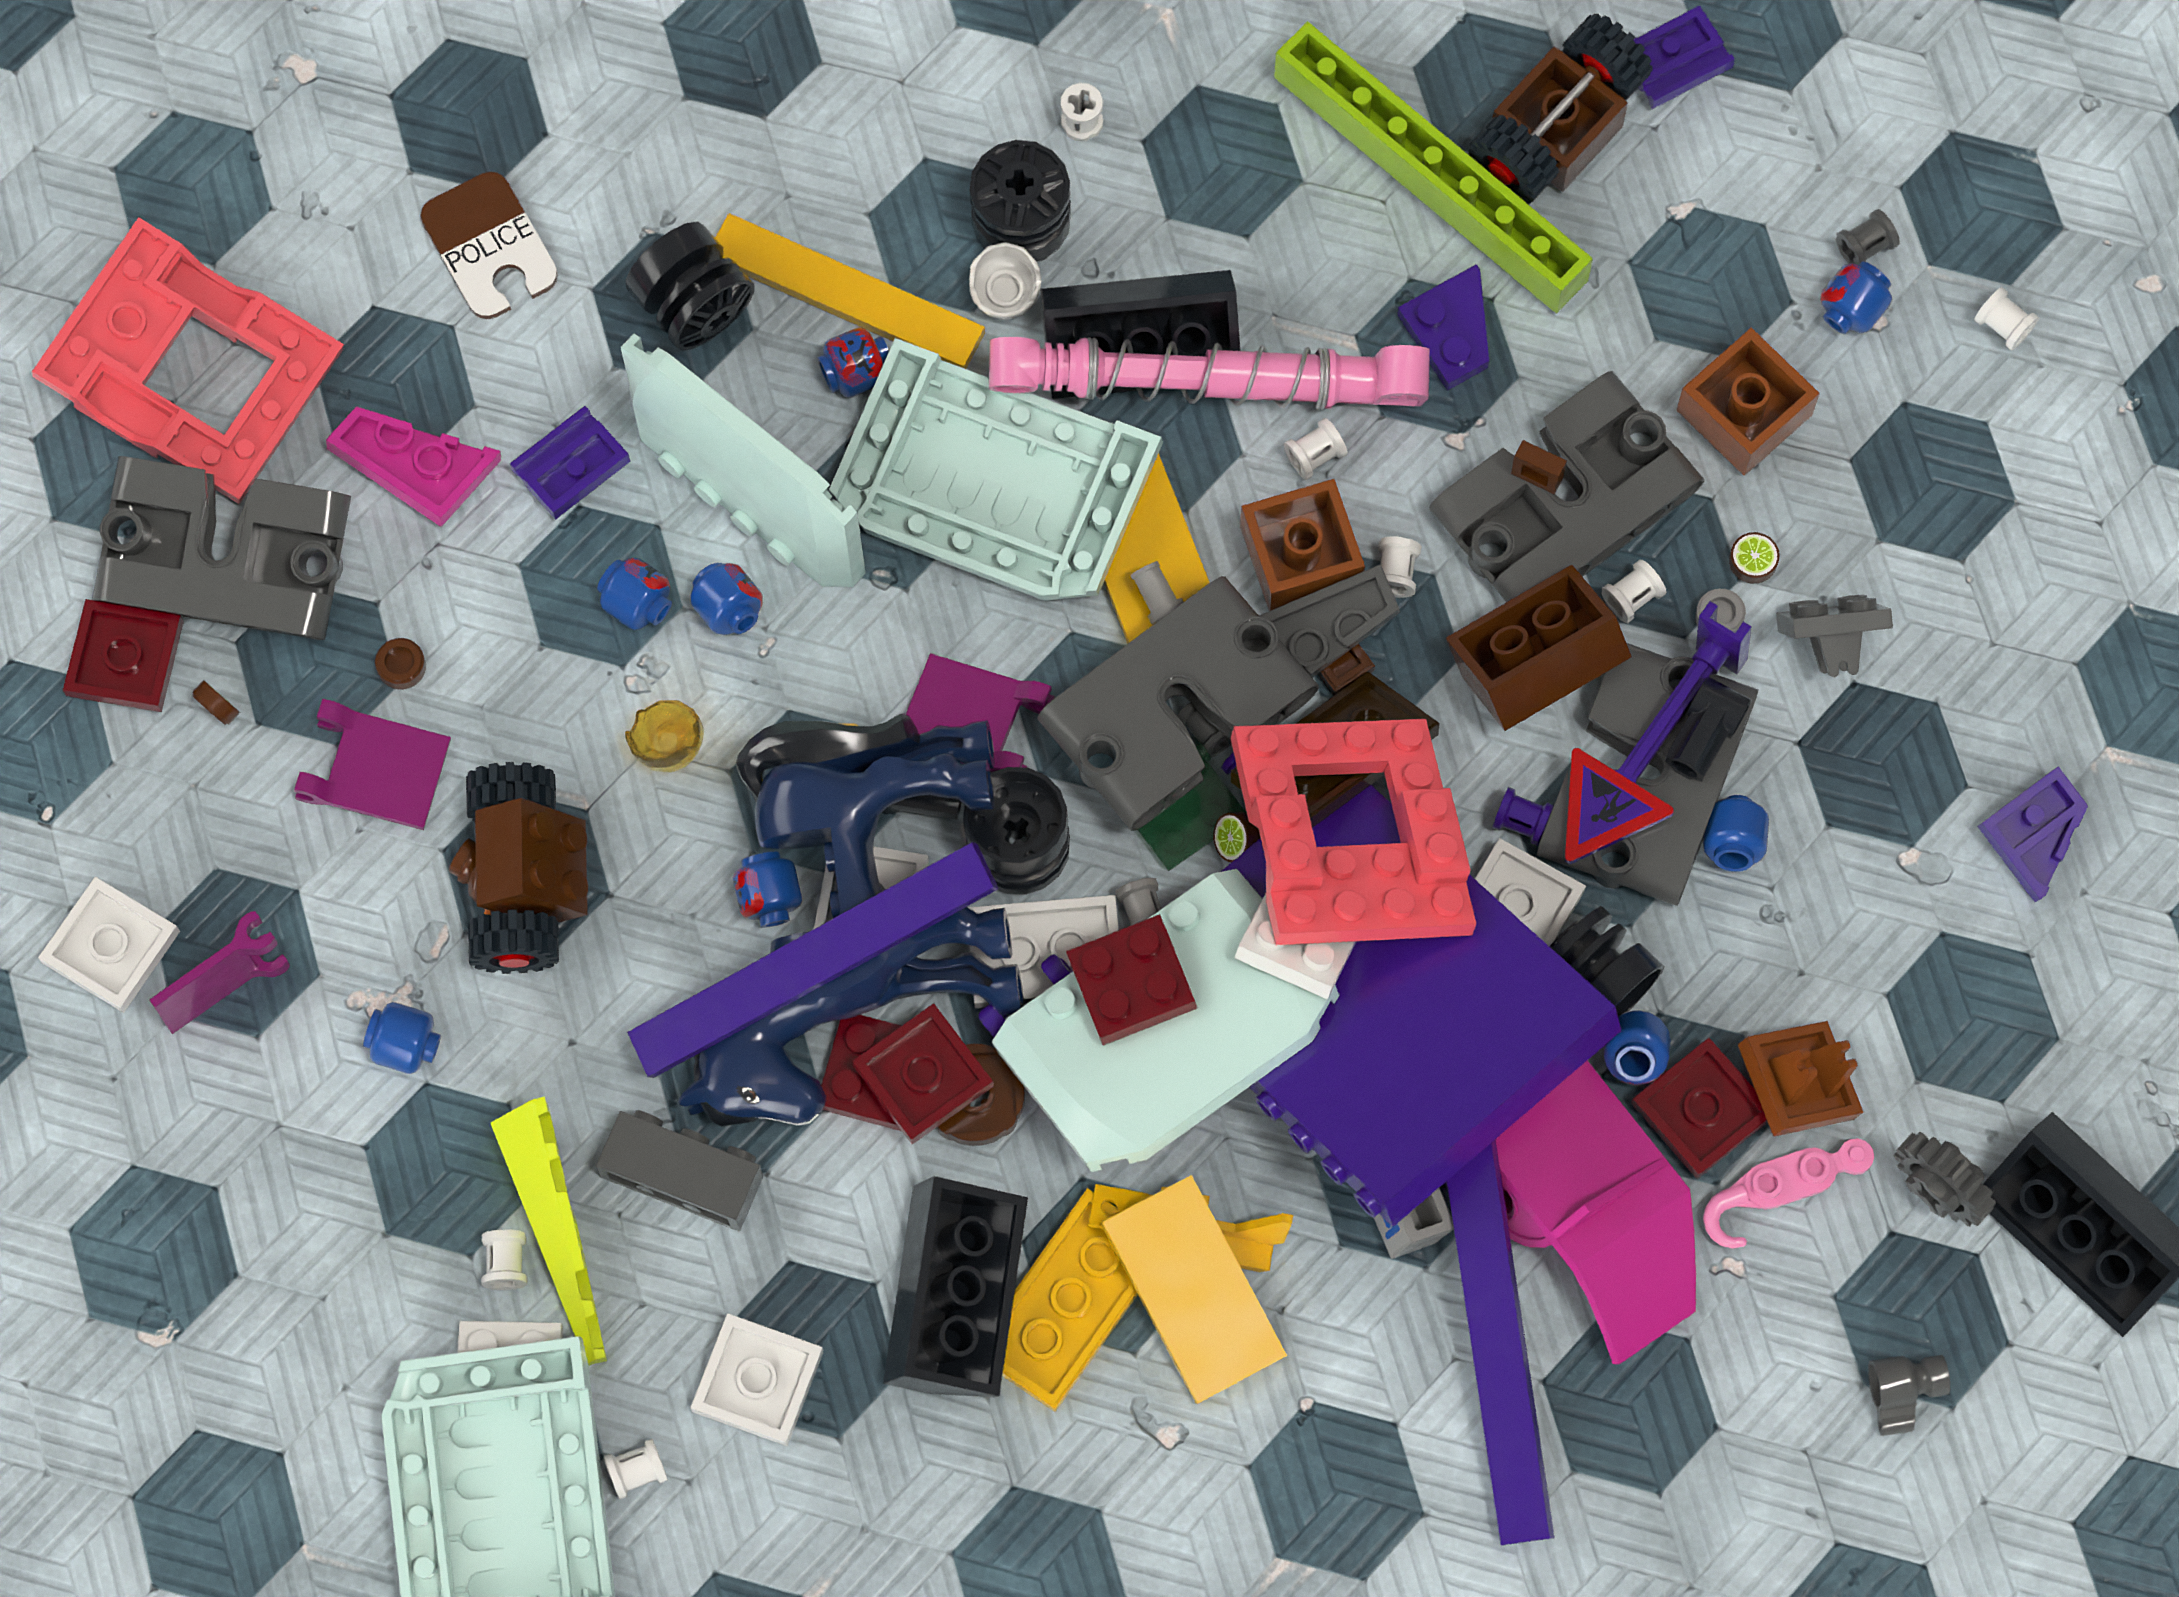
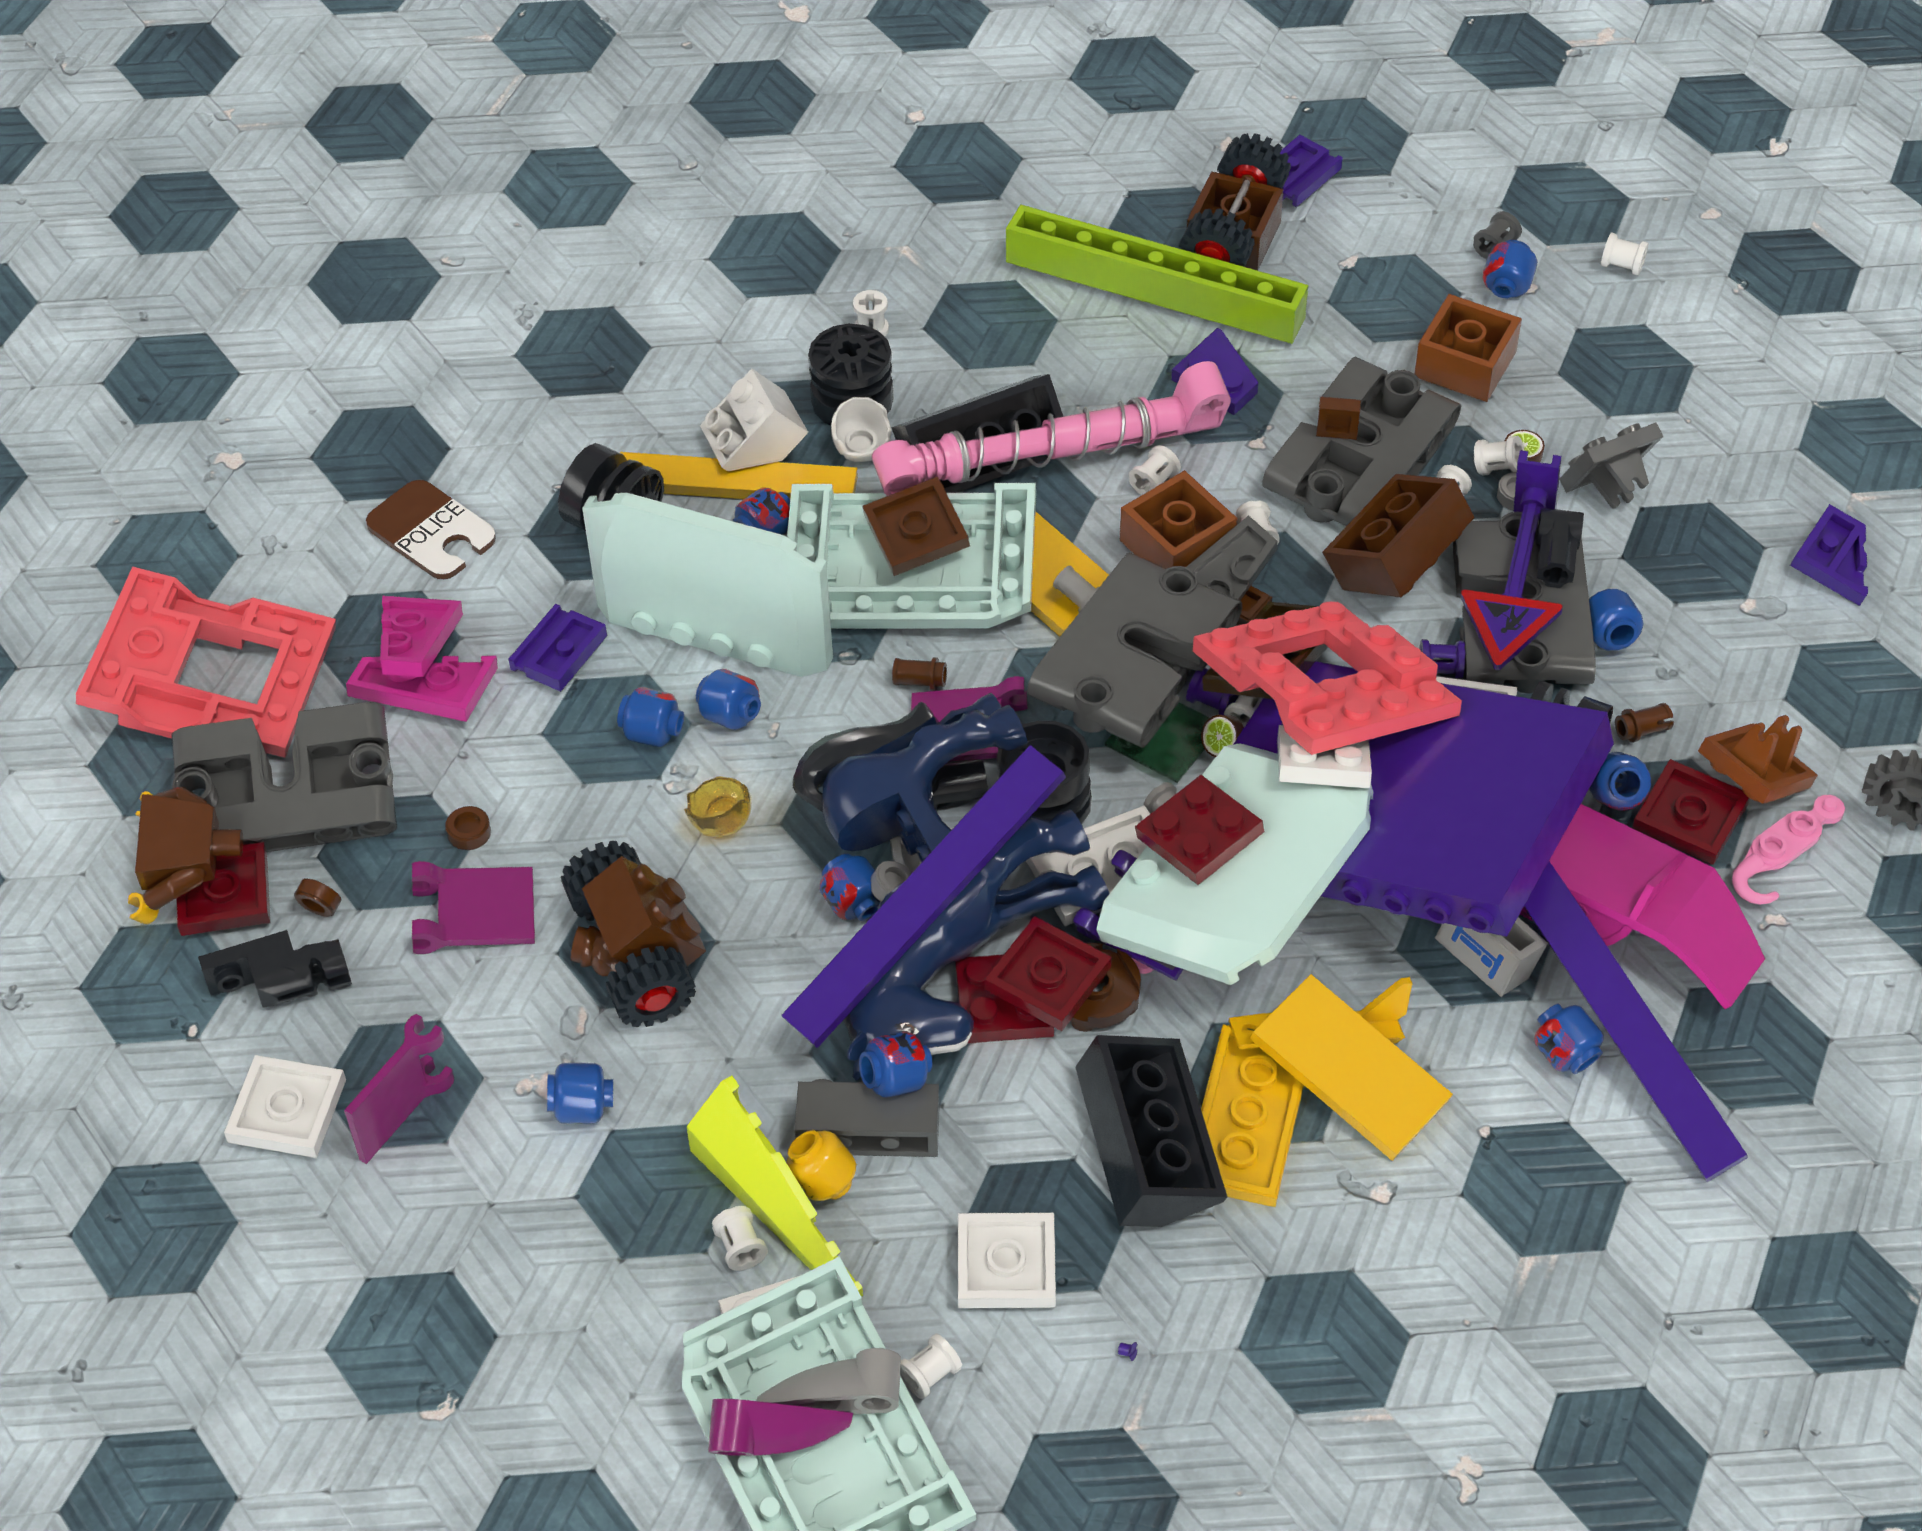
camera: 20 degrees left, 20 degrees down
none -> reddish brown torso [128,787,243,924]
none -> black plate [198,930,352,1008]
none -> dark pink wing [380,596,463,679]
none -> white slope [700,368,808,471]
none -> magenta piece [708,1399,853,1456]
none -> light grey piece [756,1348,901,1414]
none -> yellow head [786,1130,857,1201]
none -> blue head [859,1032,933,1098]
none -> reddish brown plate [862,476,970,576]
none -> light grey tile [871,861,912,902]
none -> reddish brown pin [892,657,947,691]
none -> dark purple piece [1118,1342,1138,1361]
none -> white bush [1474,436,1525,476]
none -> blue head [1534,1003,1604,1074]
none -> reddish brown pin [1615,703,1674,743]

